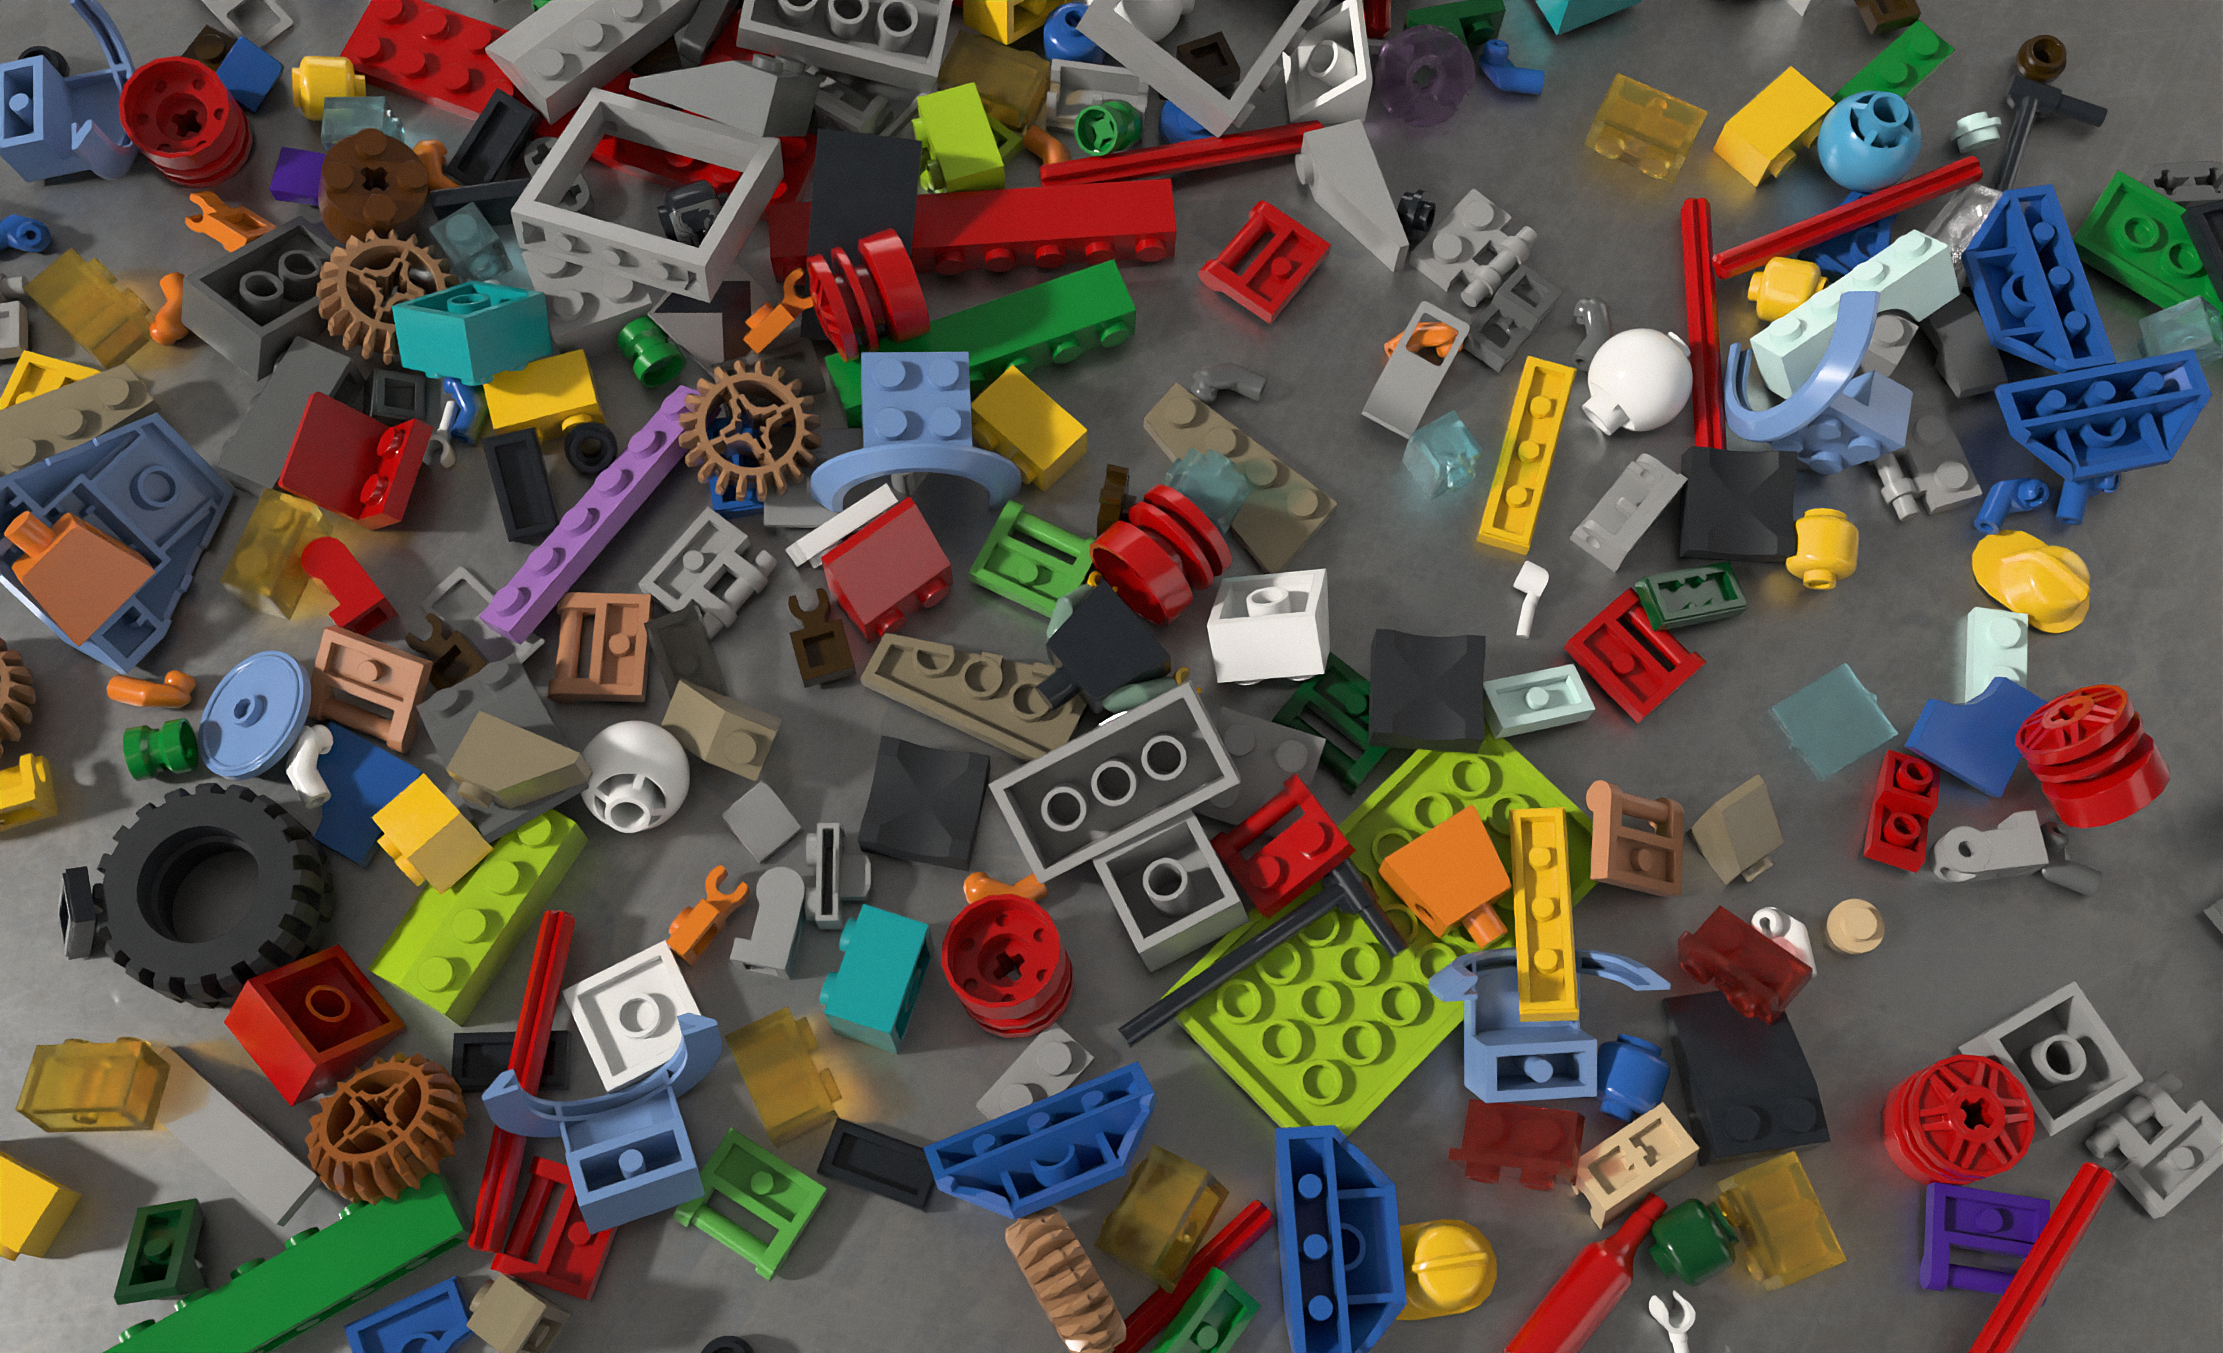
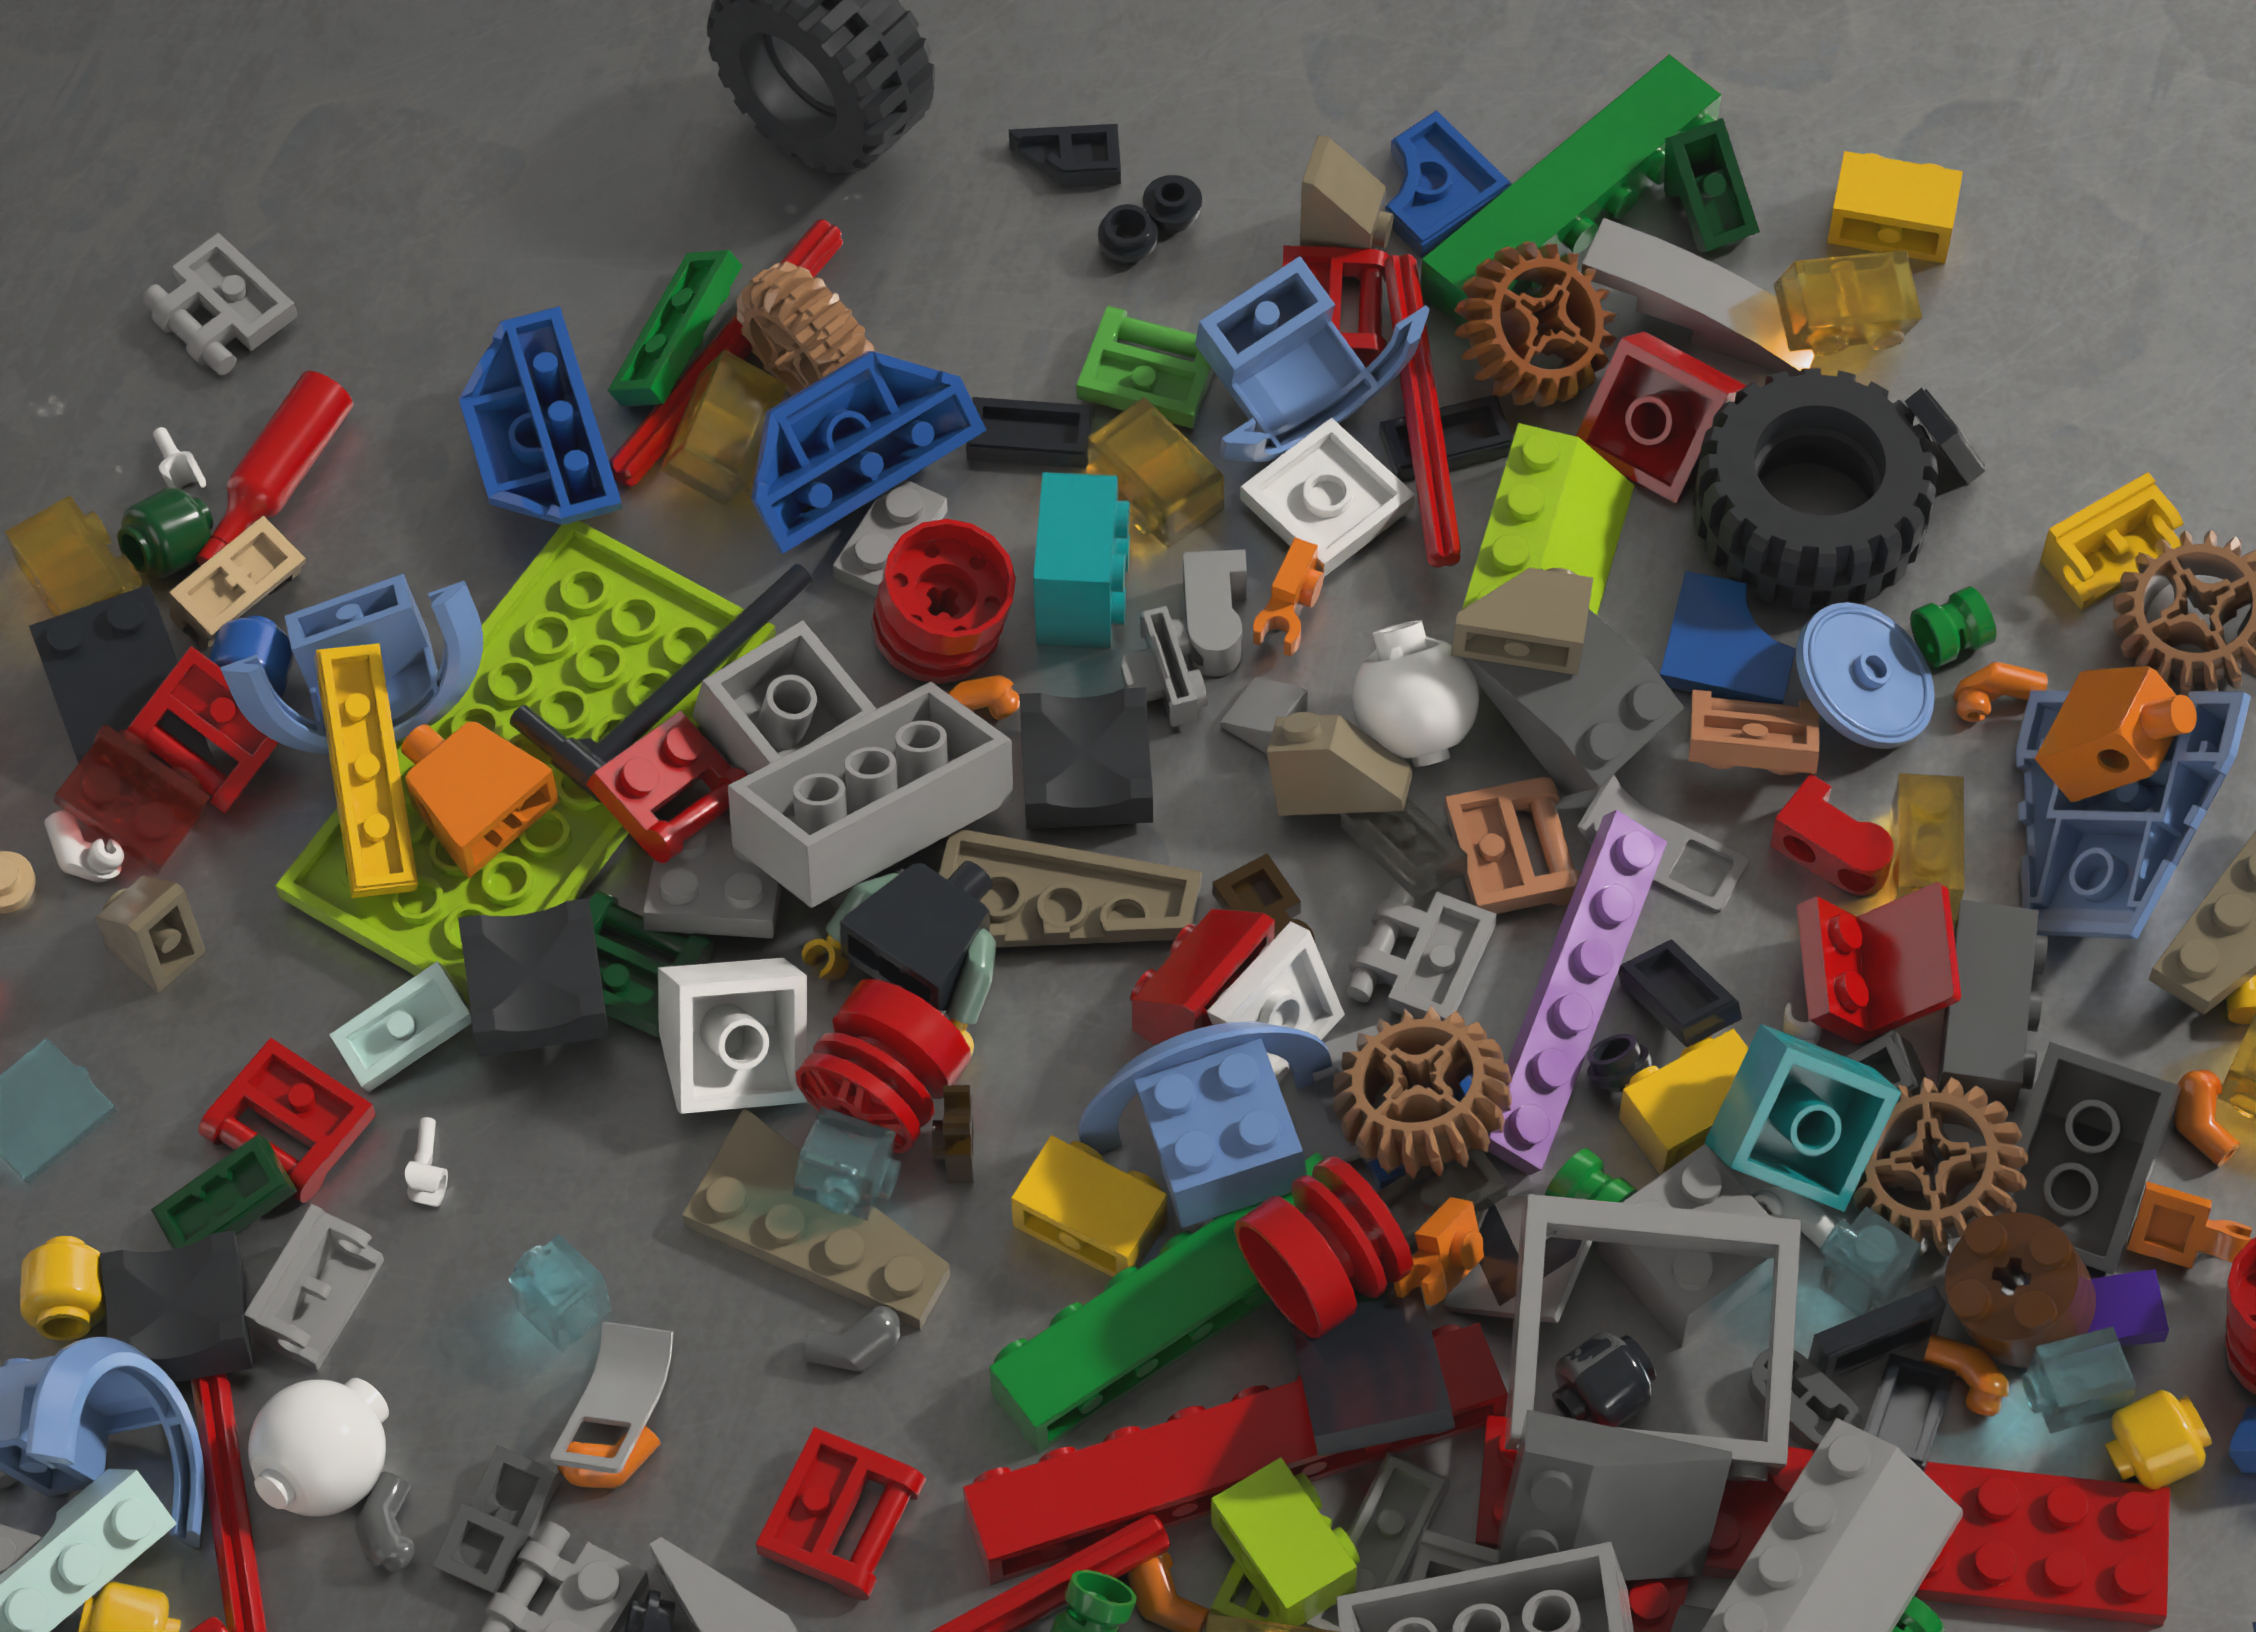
camera: 170 degrees right, 10 degrees down
white arm [285,725,333,809] -> none
yellow brick [371,773,494,895] -> none
dark brown plate [405,613,490,691] -> none
bright green plate [969,499,1097,618] -> none
yellow piece [1396,1219,1497,1321] -> none
clear red bracket [1448,1099,1586,1192] -> none
yellow tile [1476,356,1577,555] -> none
nougat plate [1586,780,1684,897] -> none
none -> red plate [123,646,280,814]

